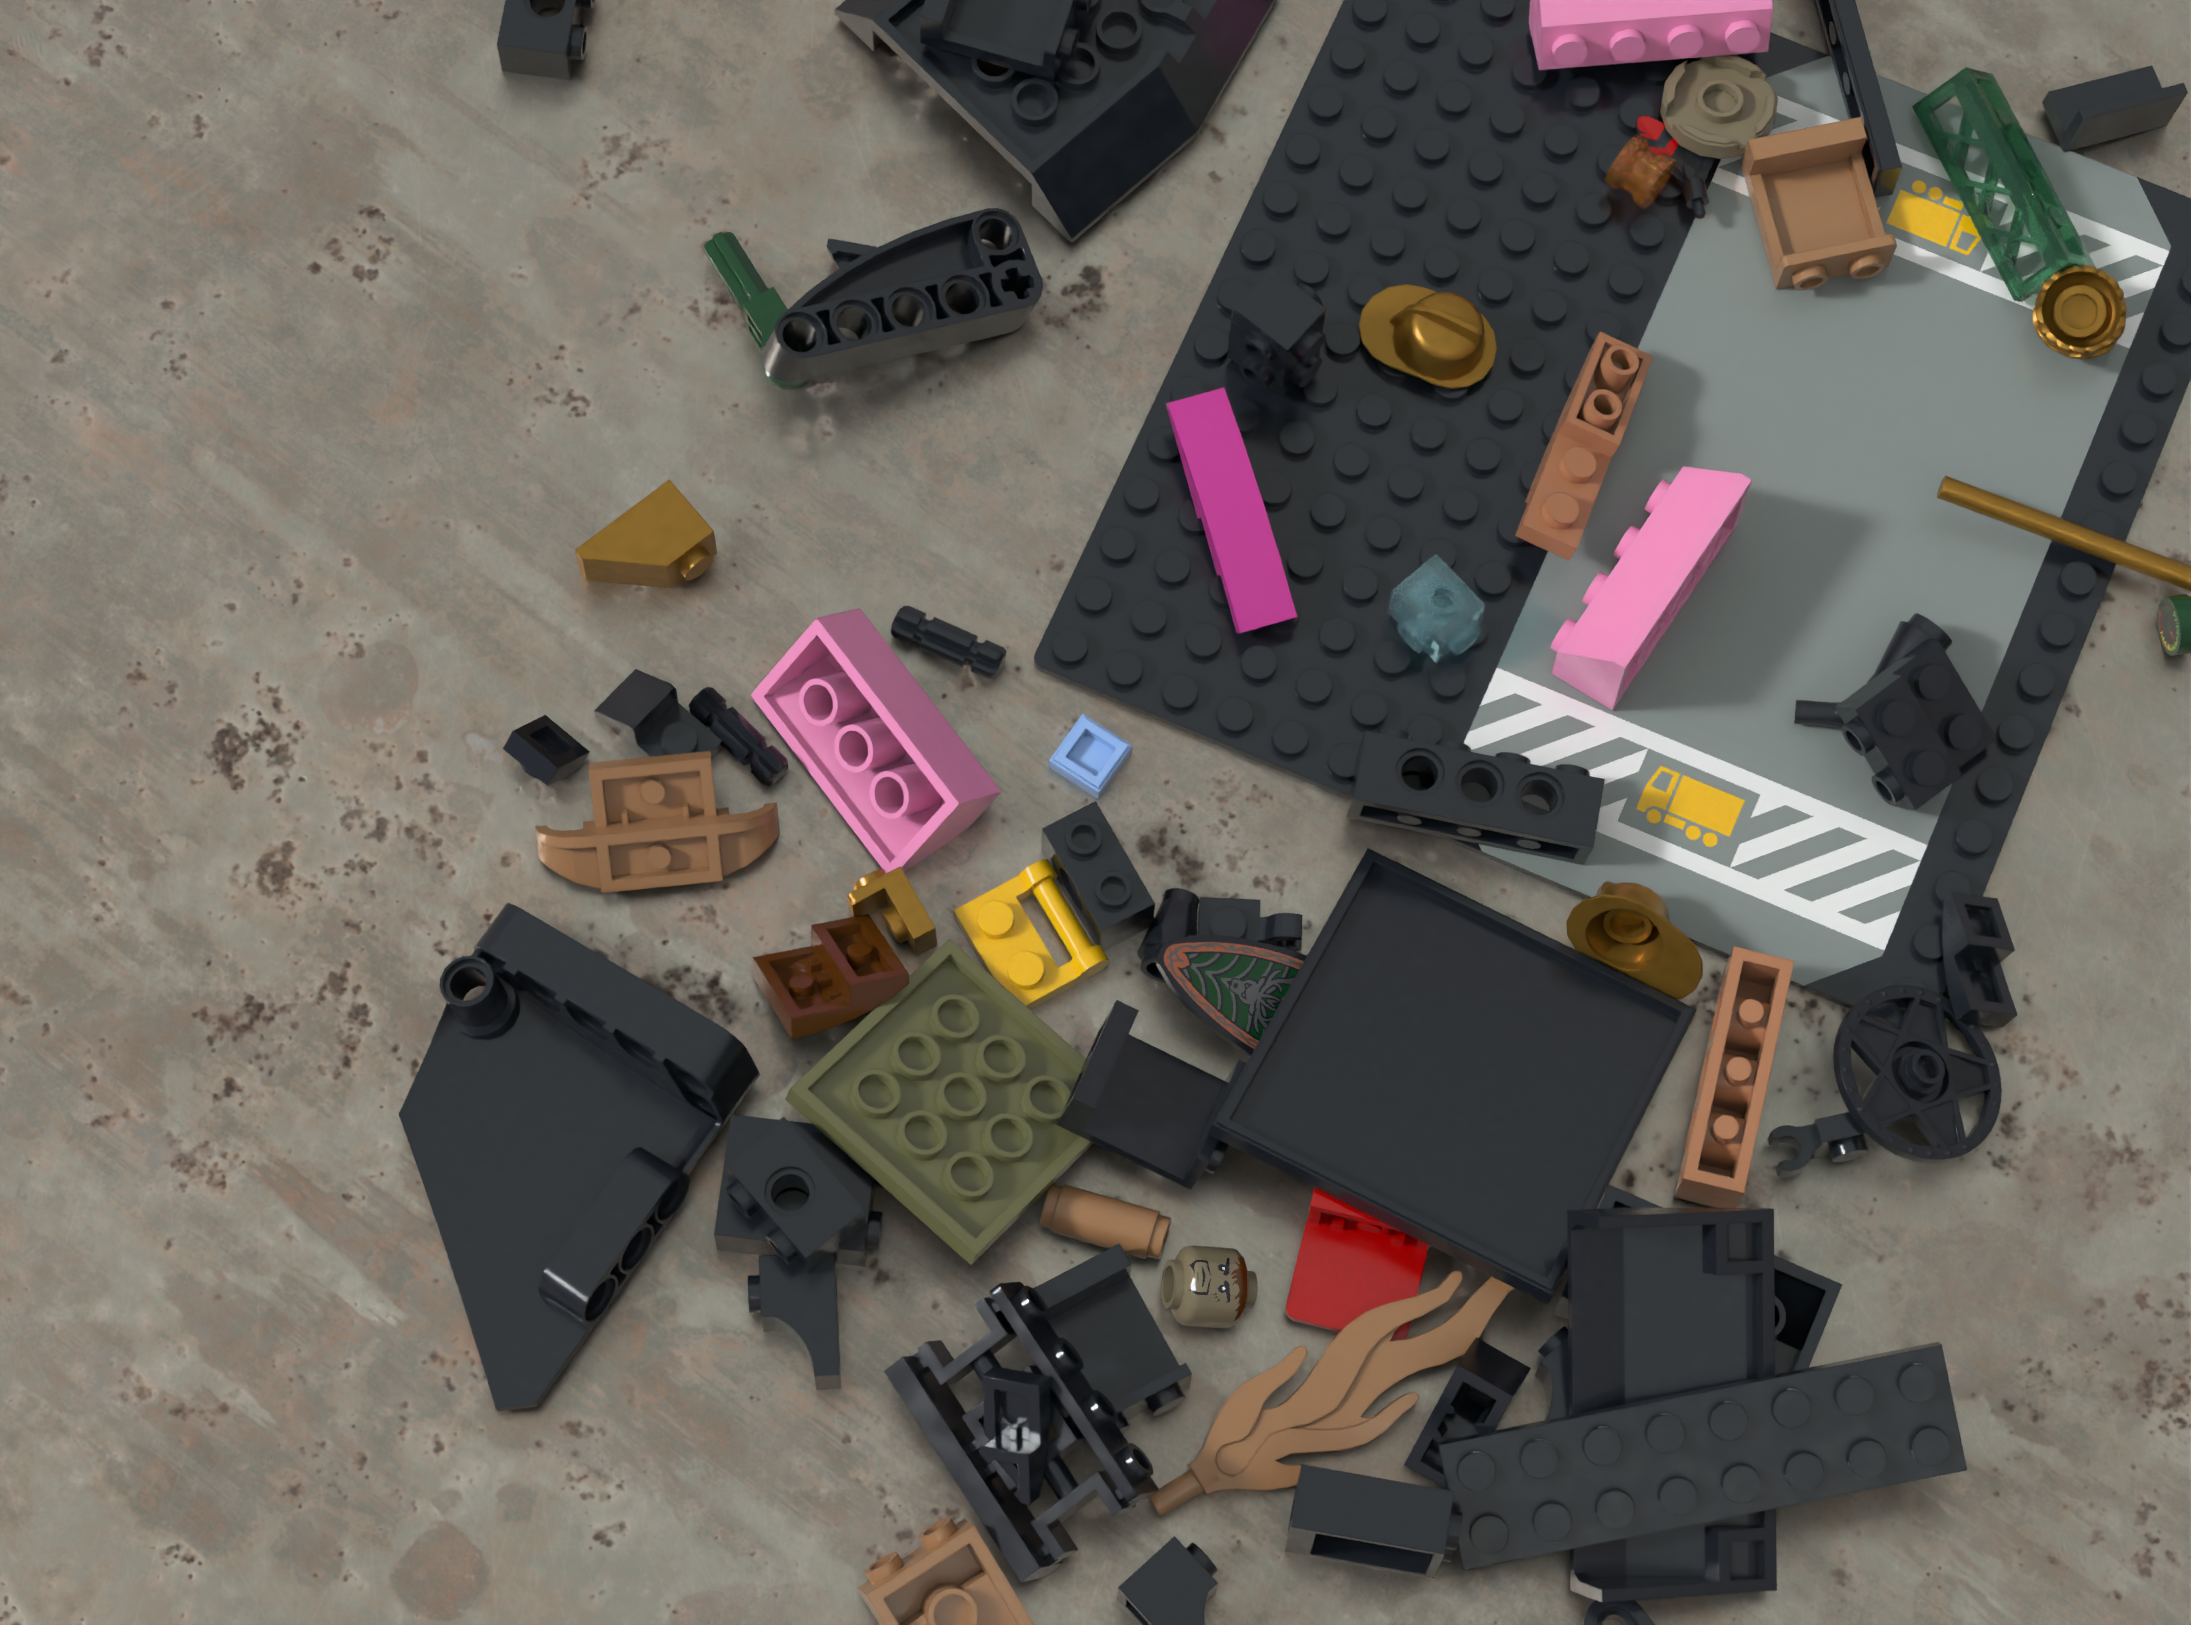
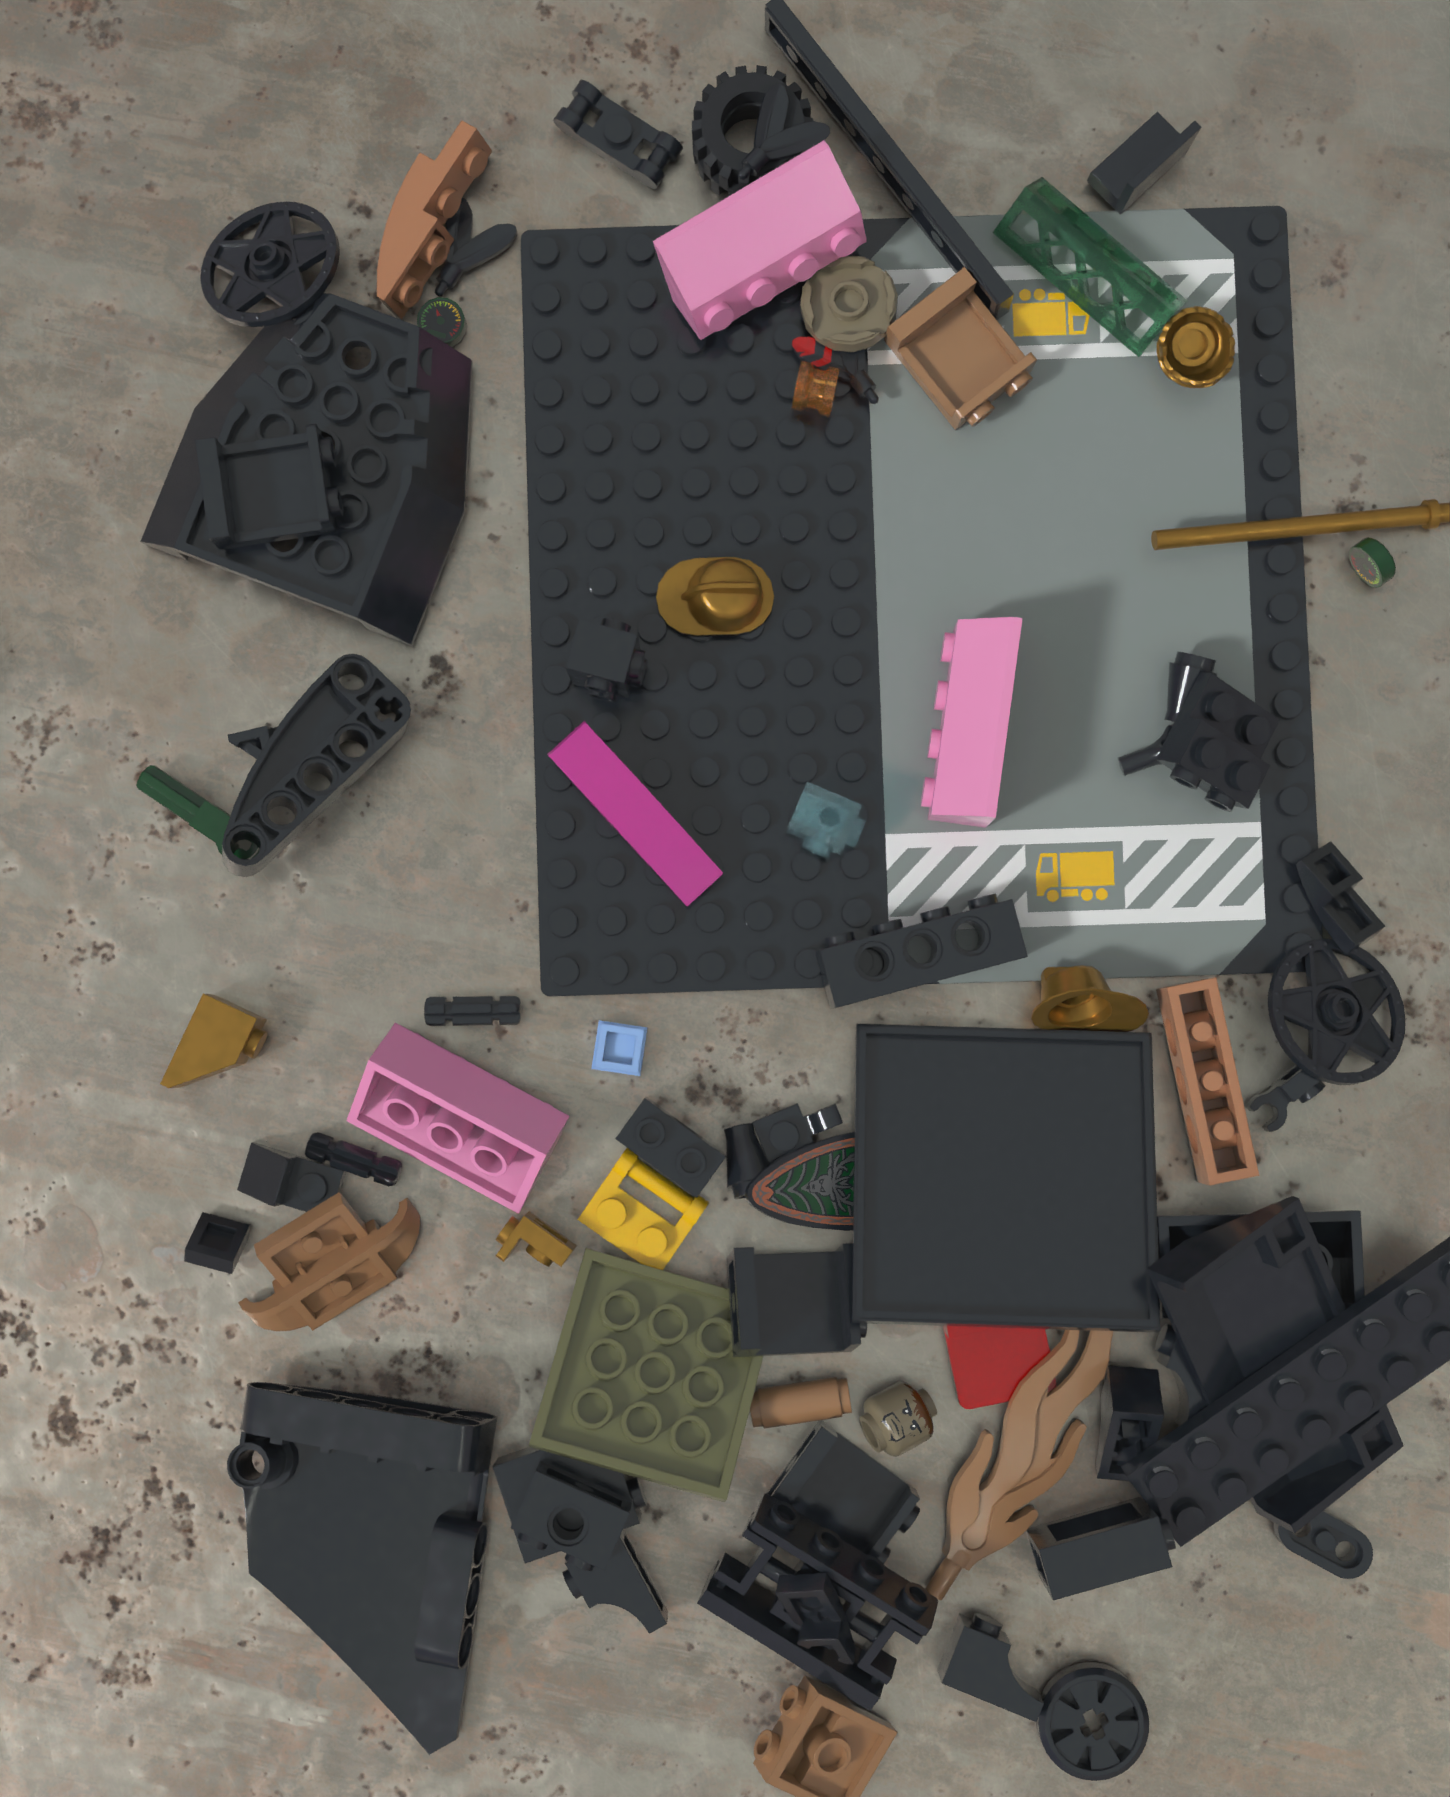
camera: 20 degrees left, 15 degrees up
reddish brown slope [753,914,909,1039] -> none
nougat slope [1515,331,1653,561] -> none

